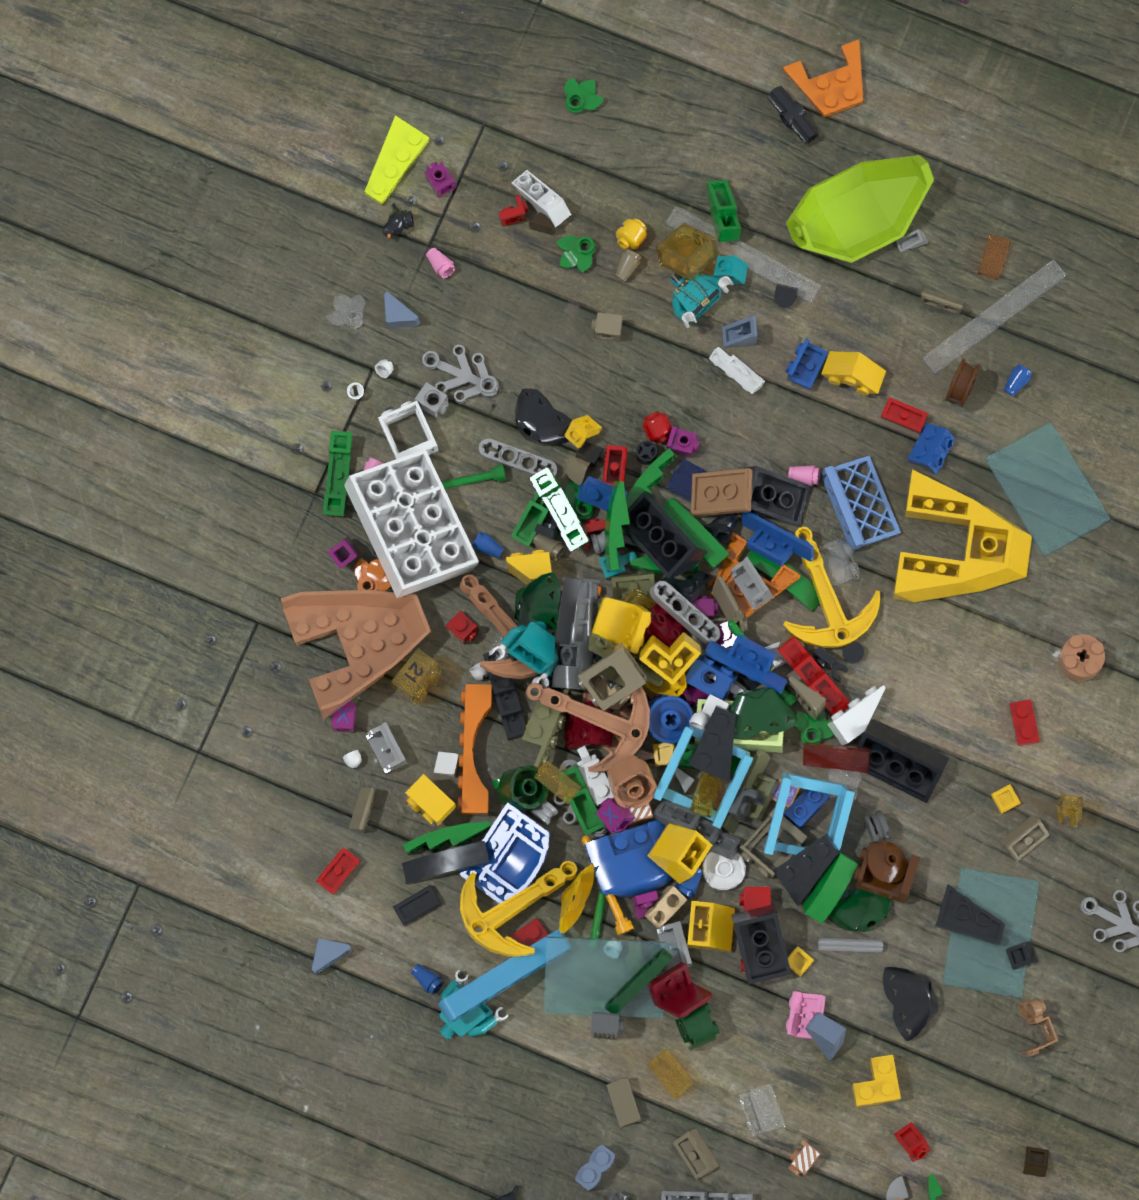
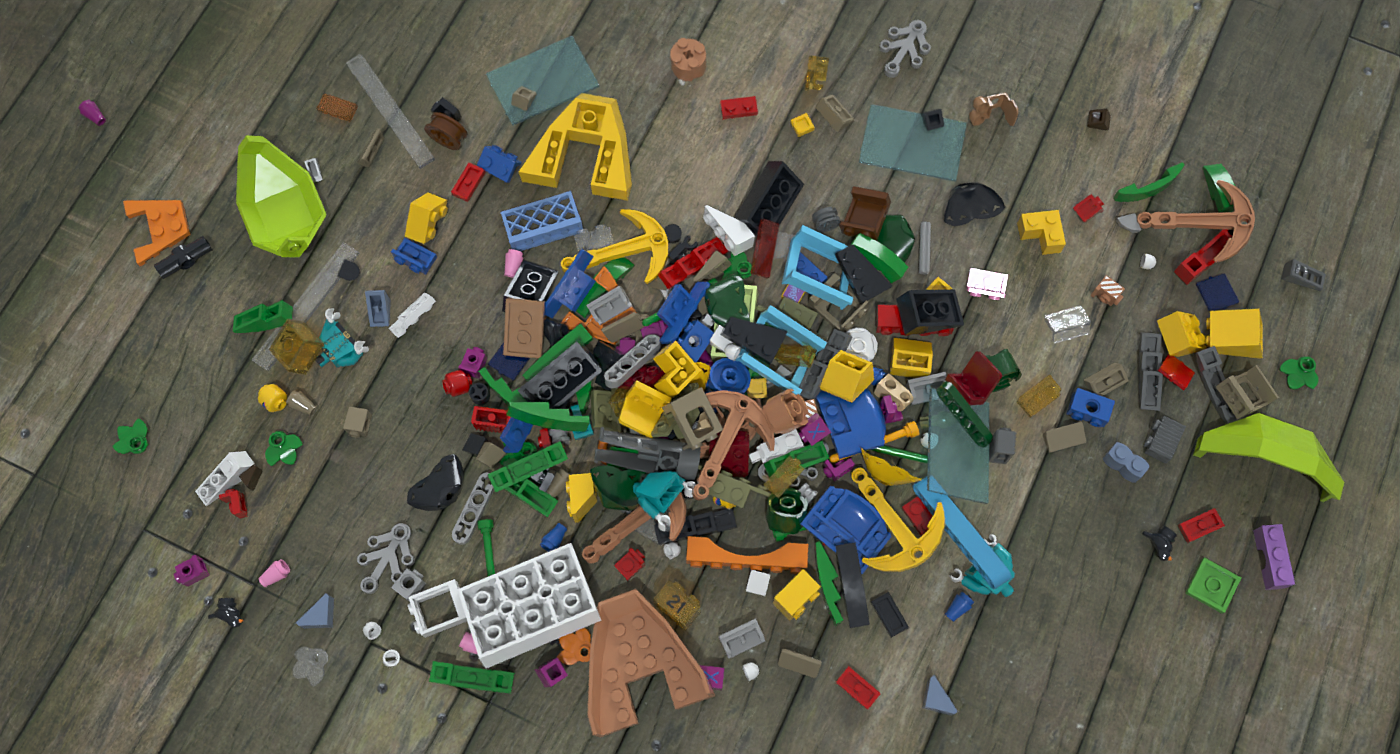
camera: 90 degrees left, 5 degrees down
neon yellow wing [364,116,430,205] -> none
yellow bracket [565,415,602,448] -> none
teal brick [713,255,748,285] -> none
dark grey bracket [728,788,765,822] -> none
sand blue slope [805,1012,846,1060] -> none
reddish brown dish [867,841,907,884] -> none
black wing [935,884,1005,946] -> none
blue cone [1003,364,1032,397] -> none
none -> black bracket [431,97,462,122]
none -> dark tan slope [511,86,537,111]
none -> magenta bracket [823,458,855,482]
none -> blue brick [1066,388,1115,427]

